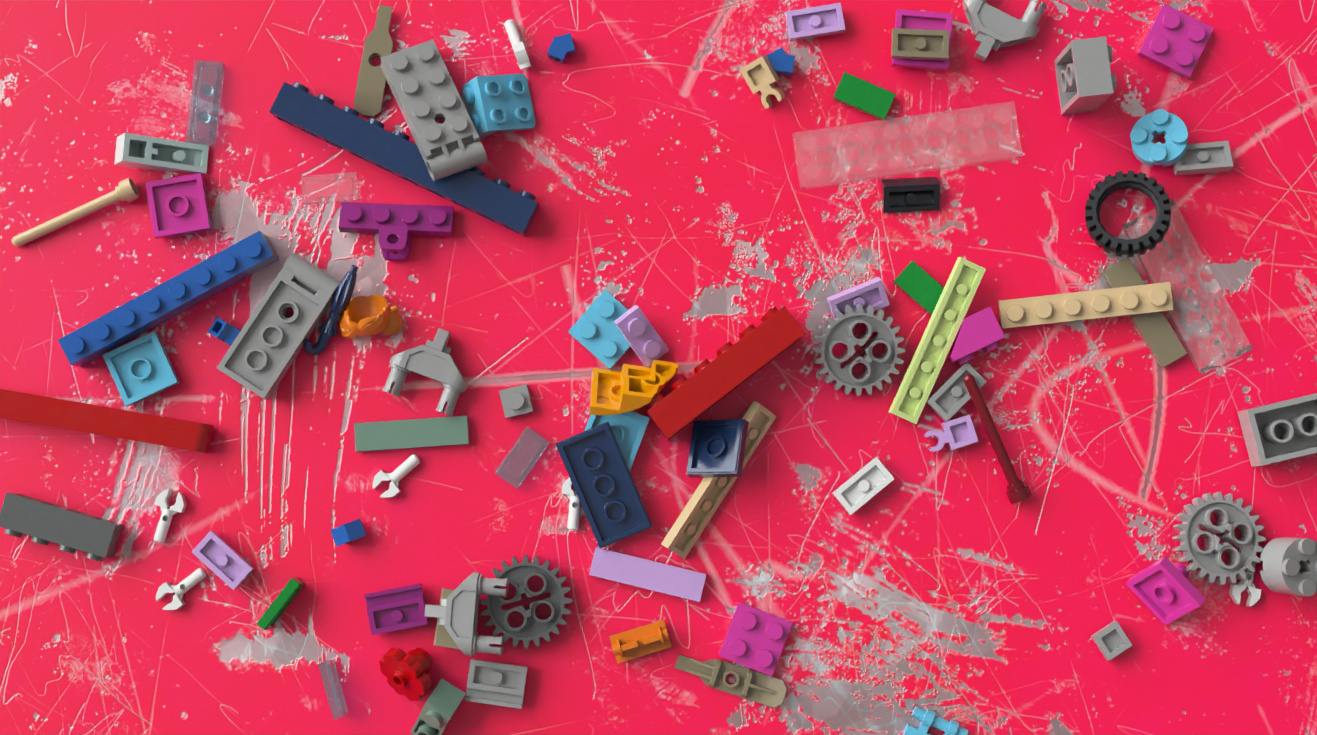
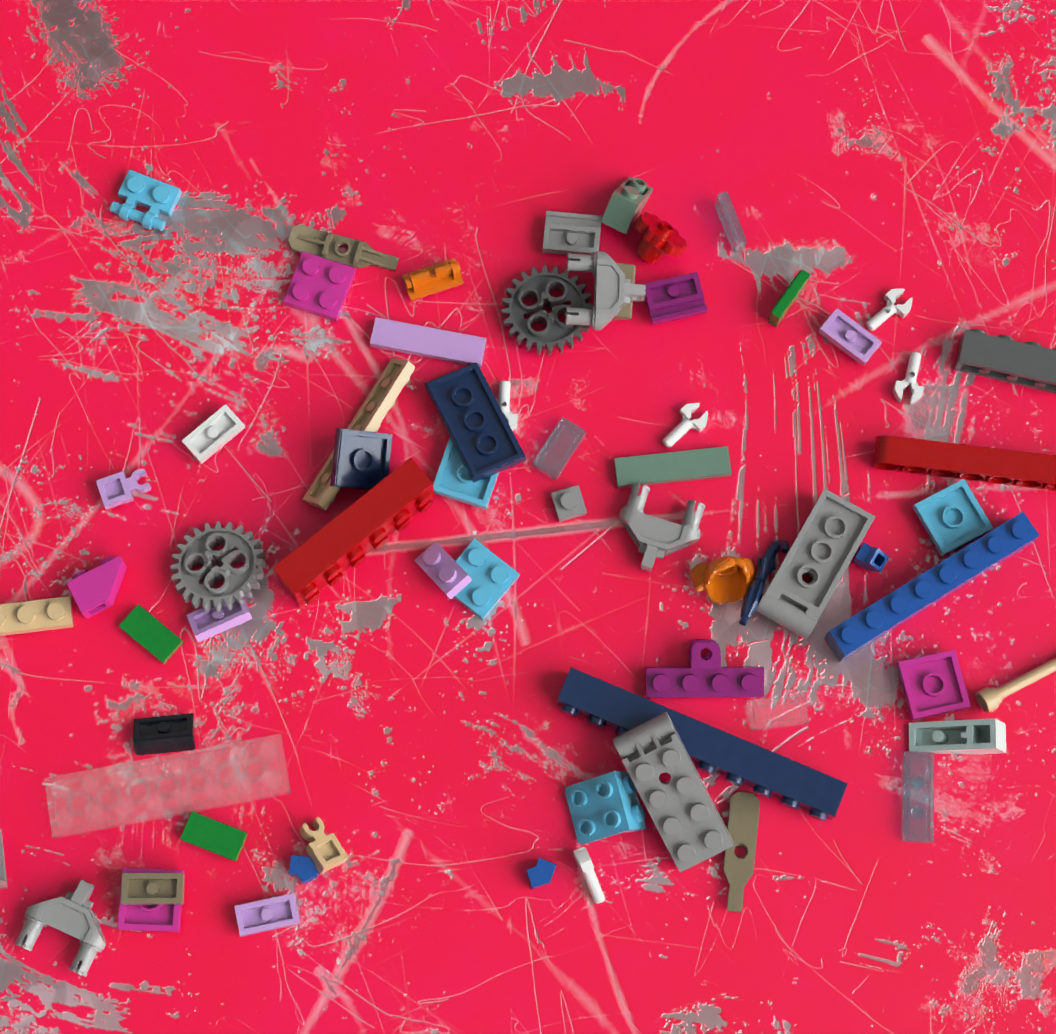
camera: 175 degrees right, 10 degrees down
blue piece [330,519,366,547] -> none
light orange slope [589,360,679,415] -> none
yellowish green plate [888,257,986,424] -> none
light grey plate [926,362,987,422] -> none
dark red piece [963,374,1032,504] -> none

